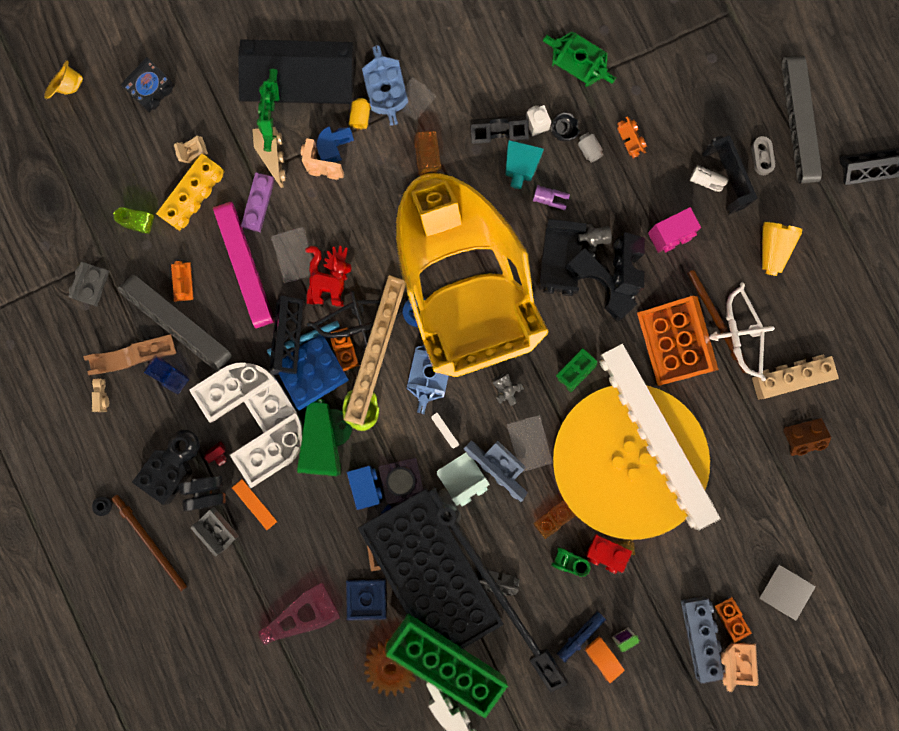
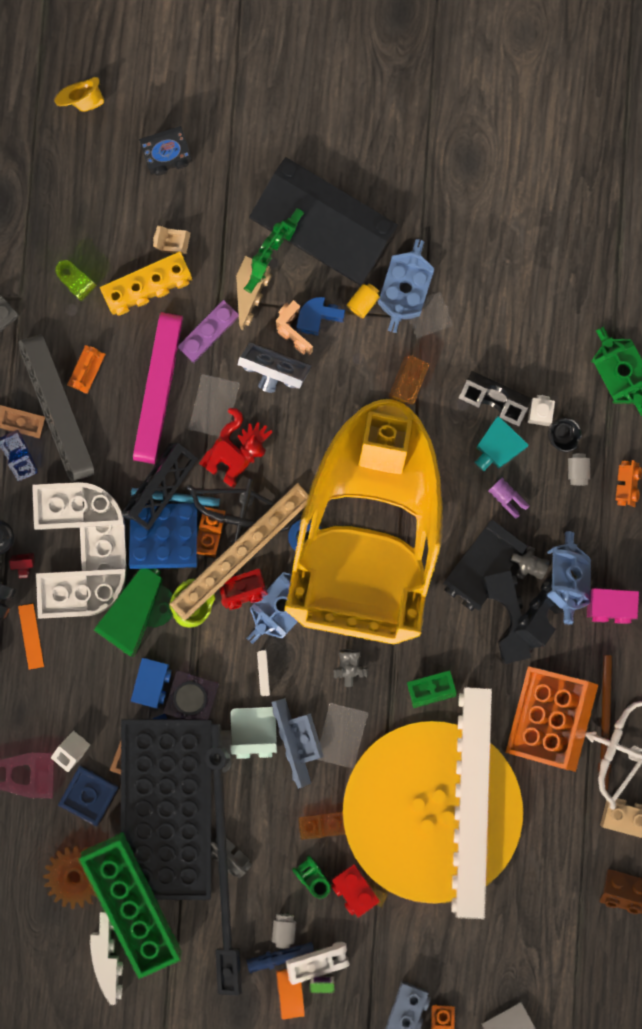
camera: 30 degrees right, 0 degrees up
none -> white brick [51,731,90,772]
none -> red bracket [219,569,268,610]
none -> sand blue plate [237,342,311,393]
none -> light grey brick [272,914,296,948]
none -> white plate [286,942,349,985]
none -> medium blue plate [547,531,591,624]

